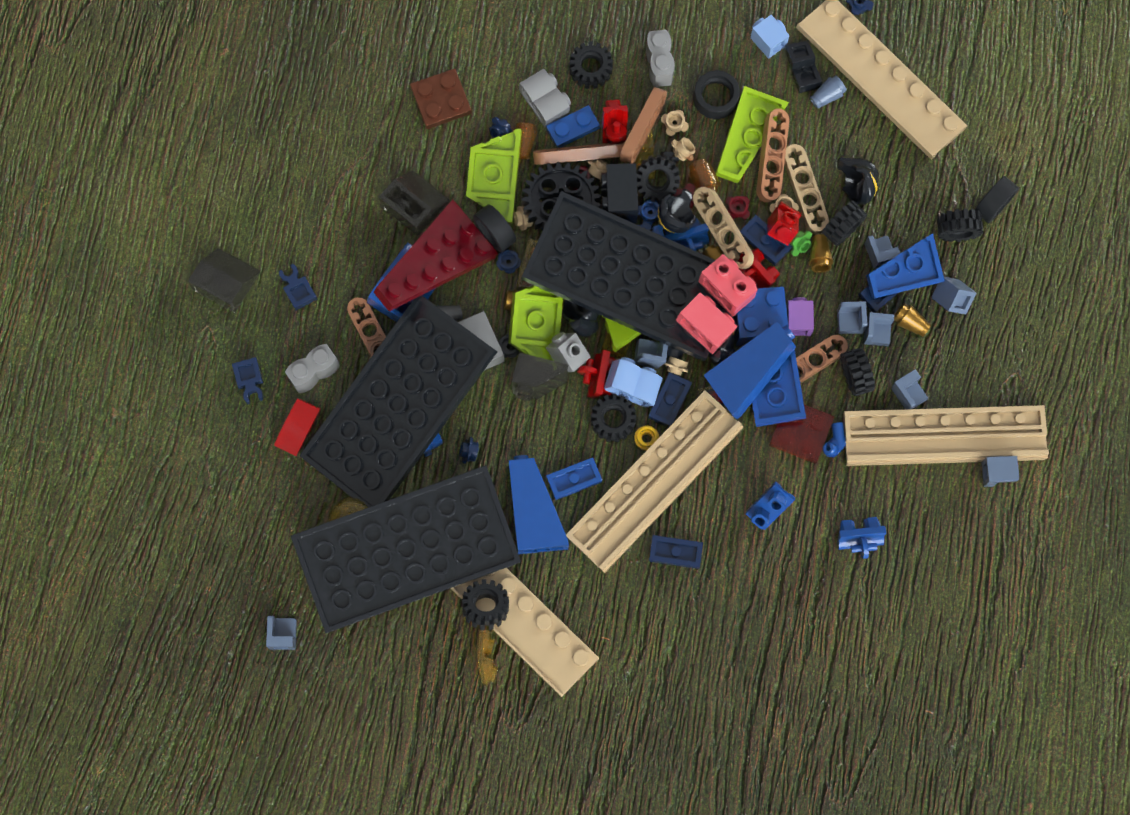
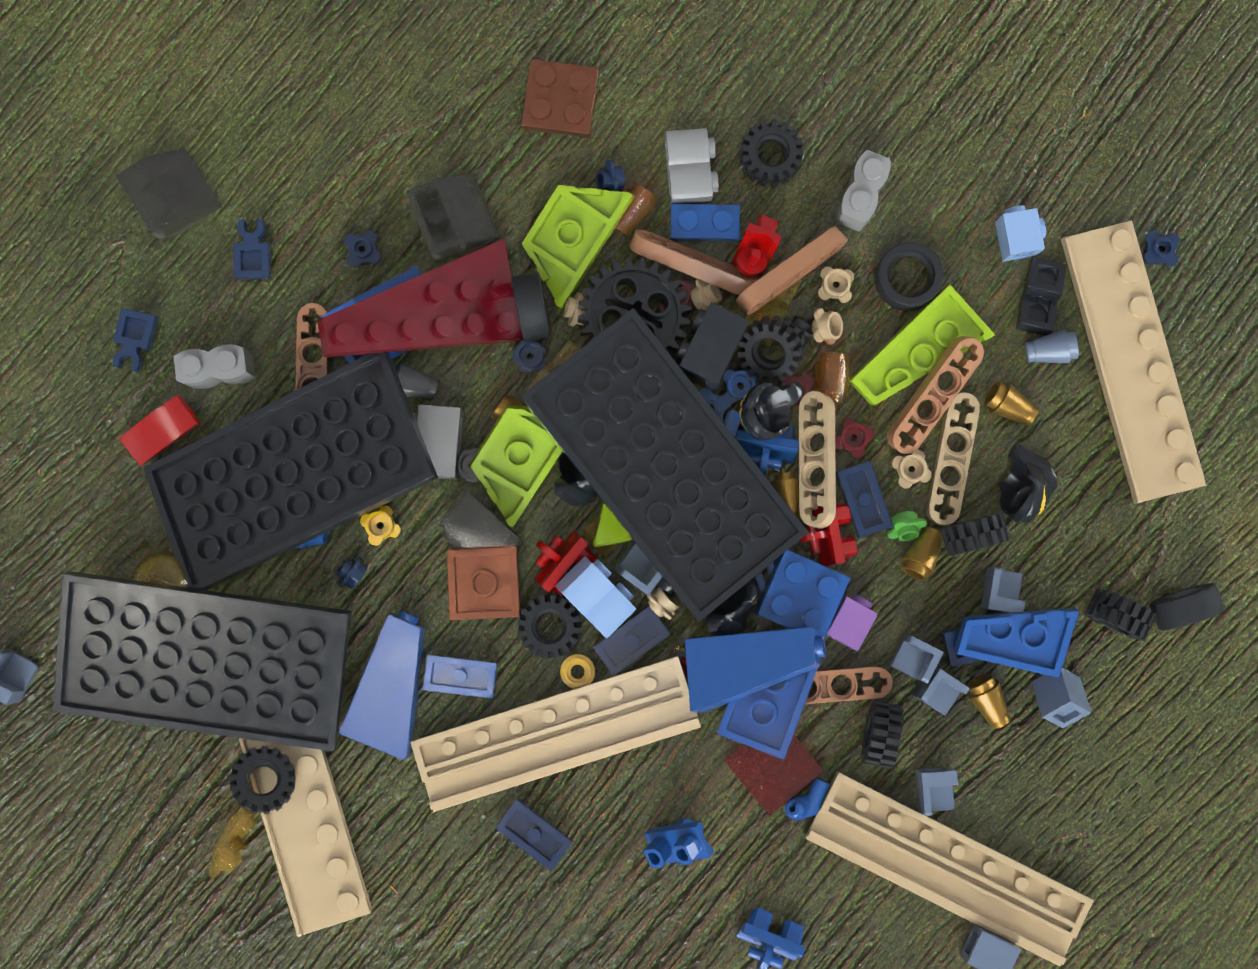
camera: 30 degrees right, 10 degrees up
light grey brick [546,332,591,372] -> none
coral brick [676,292,737,354] -> none
coral brick [698,254,758,317] -> none
red brick [767,202,801,246] -> none
none -> dark blue plate [344,230,381,268]
none -> yellow plate [360,505,401,546]
none -> copper plate [447,547,520,620]
none -> pearl gold cone [984,381,1039,426]

